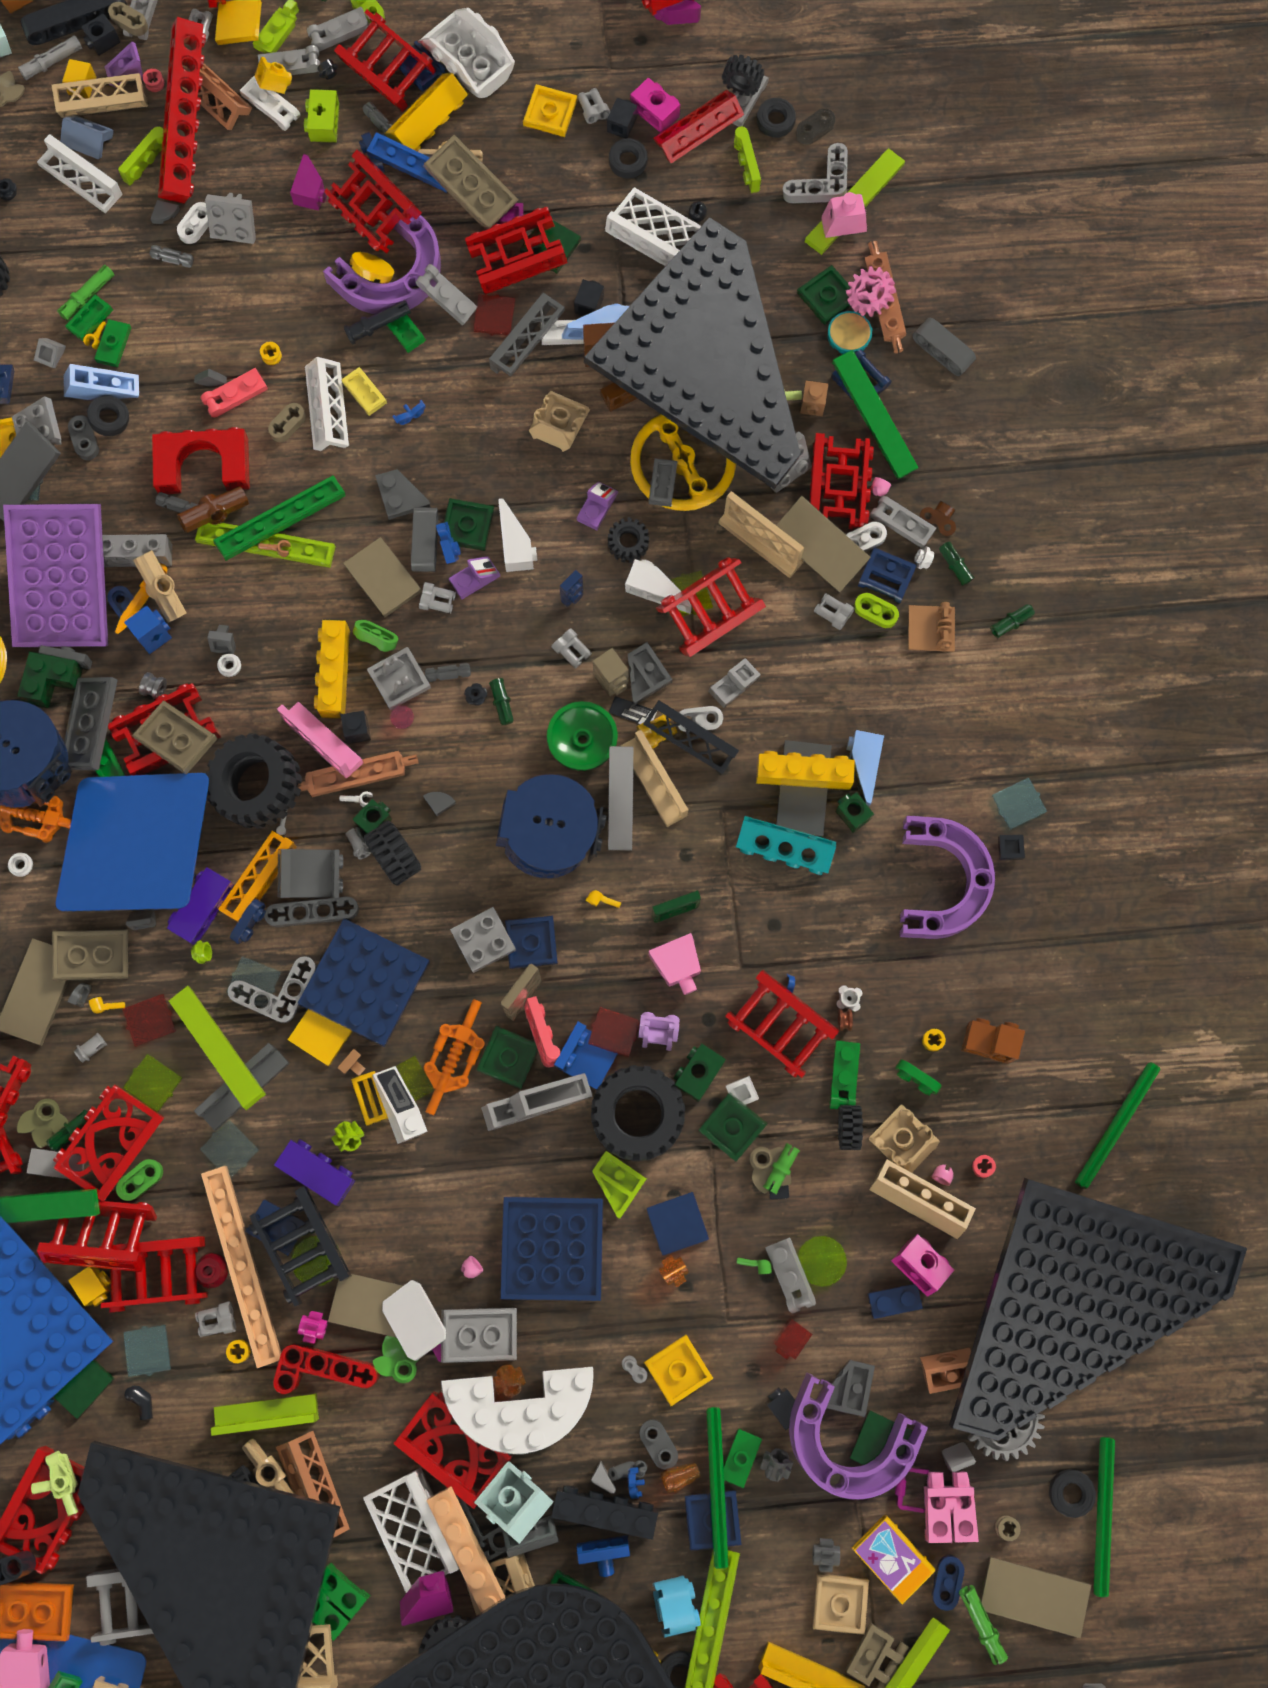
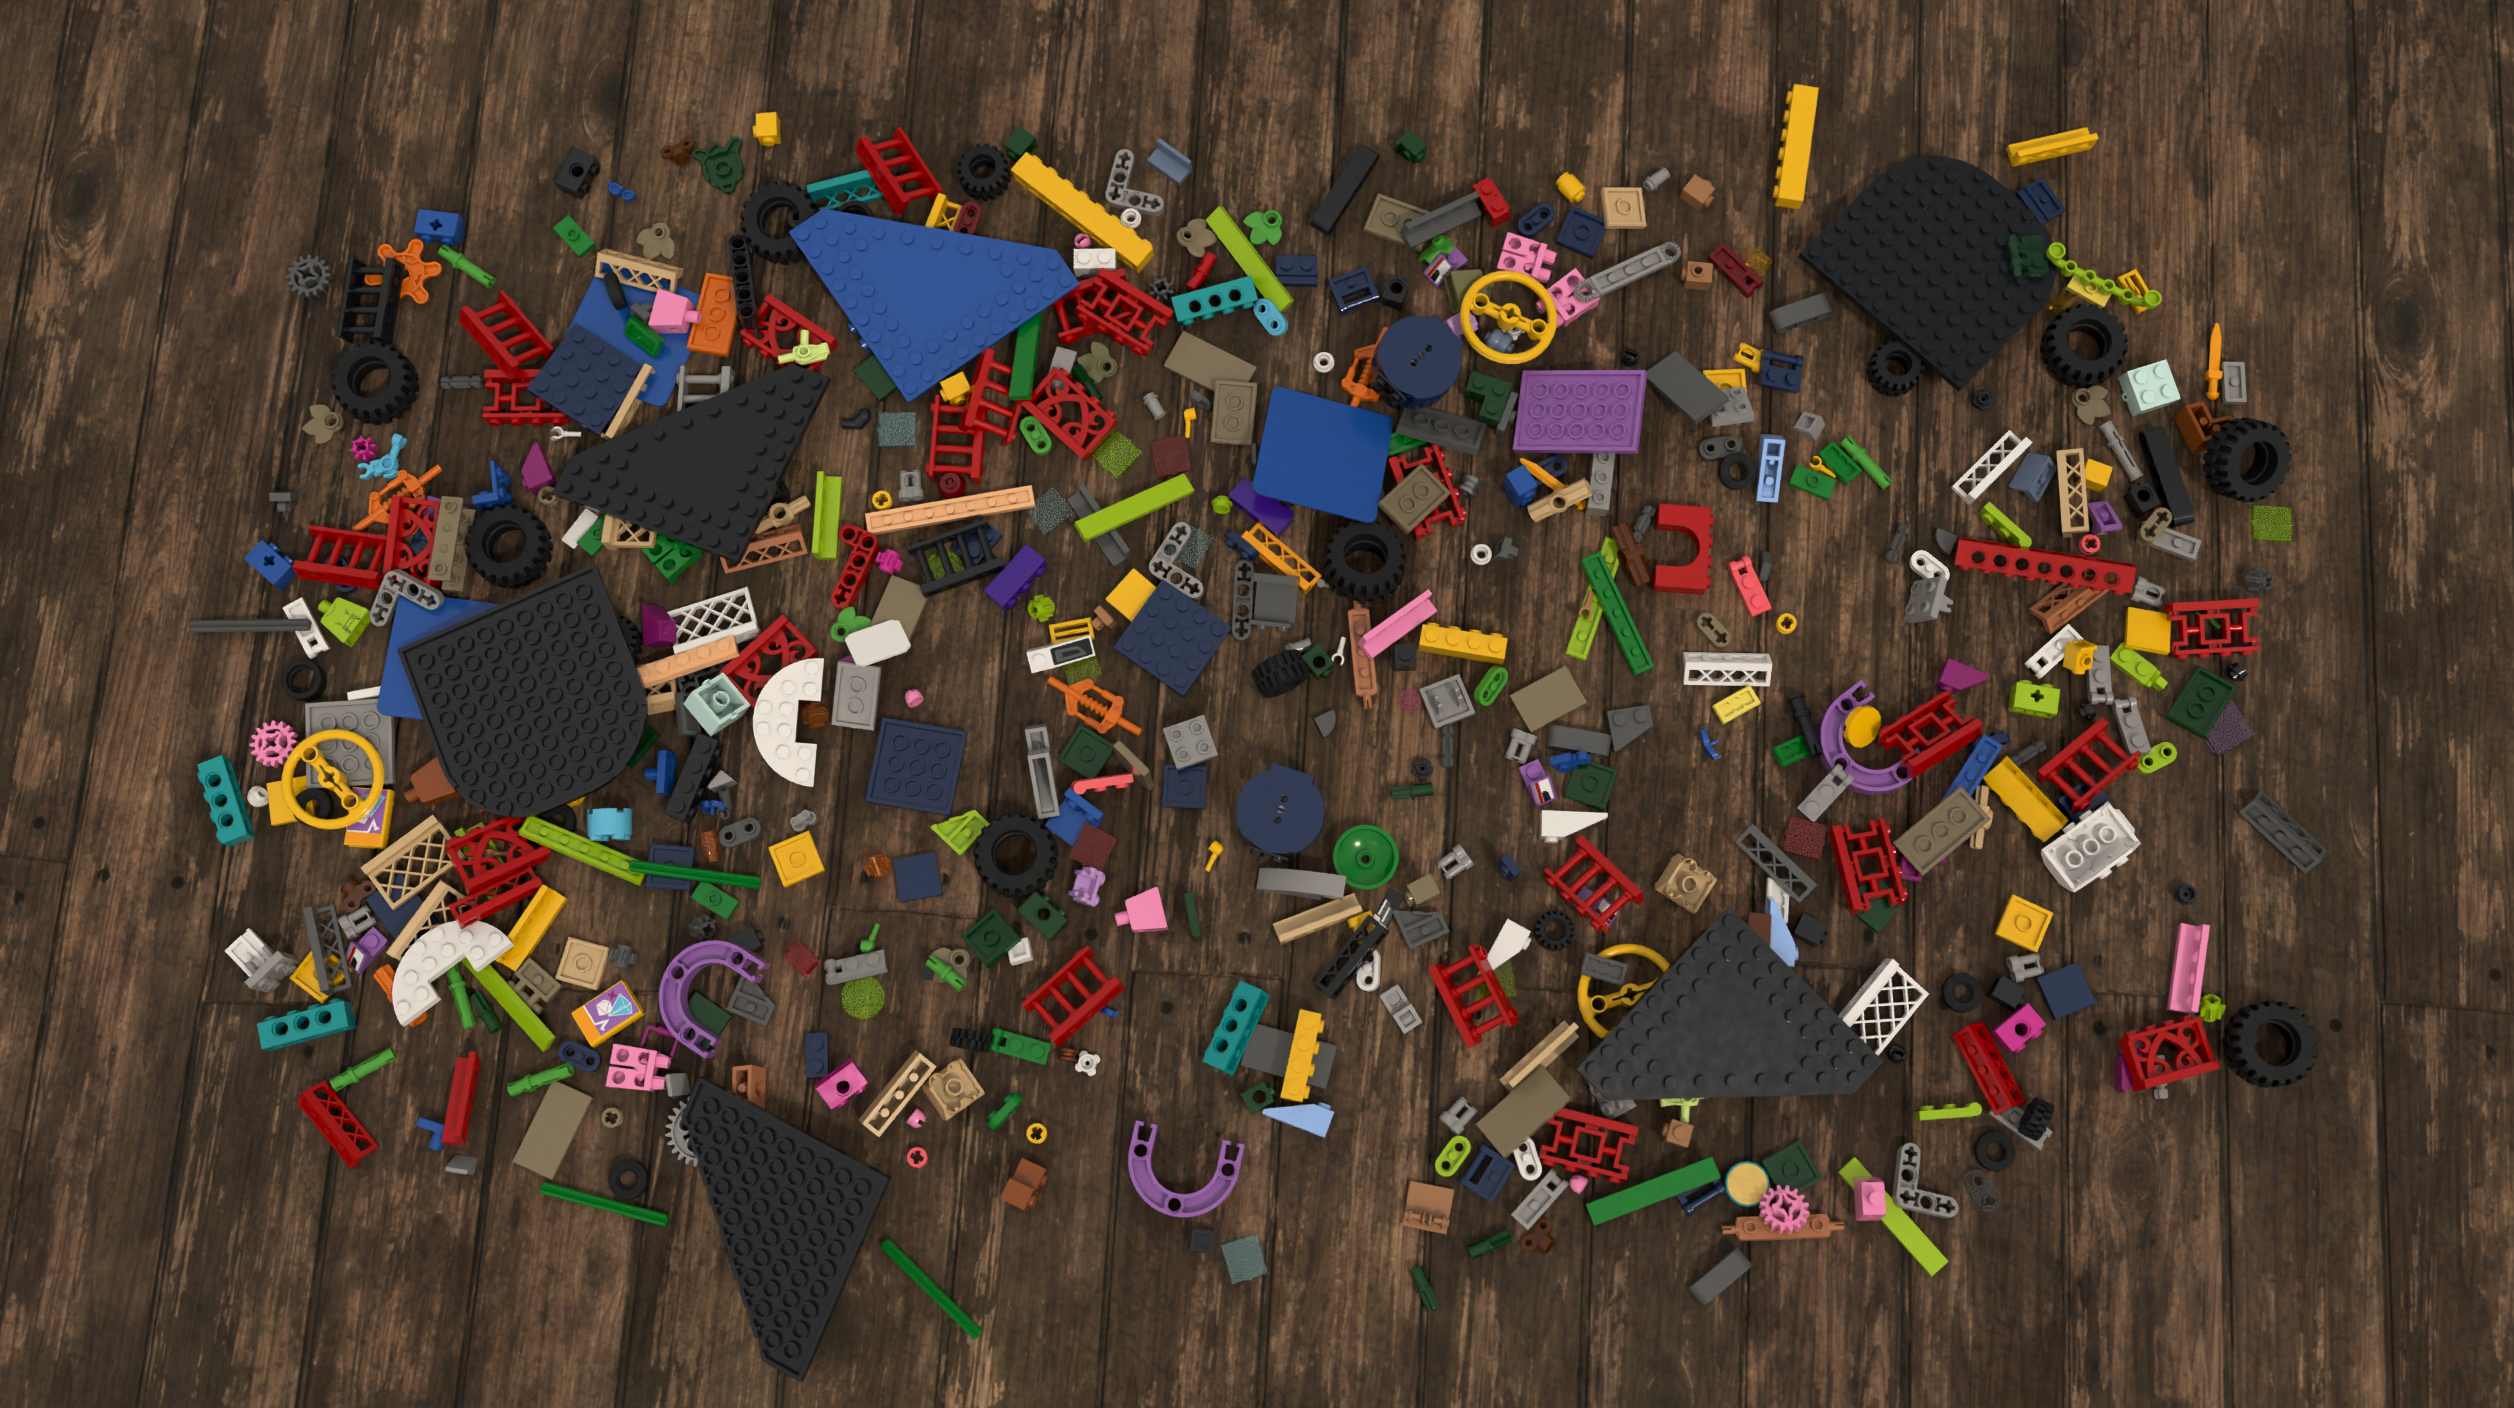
camera: 105 degrees right, 0 degrees up
white plate [914,546,934,569] -> none
none -> red fence [1544,835,1645,934]
none -> dark blue tile [2035,962,2096,1020]

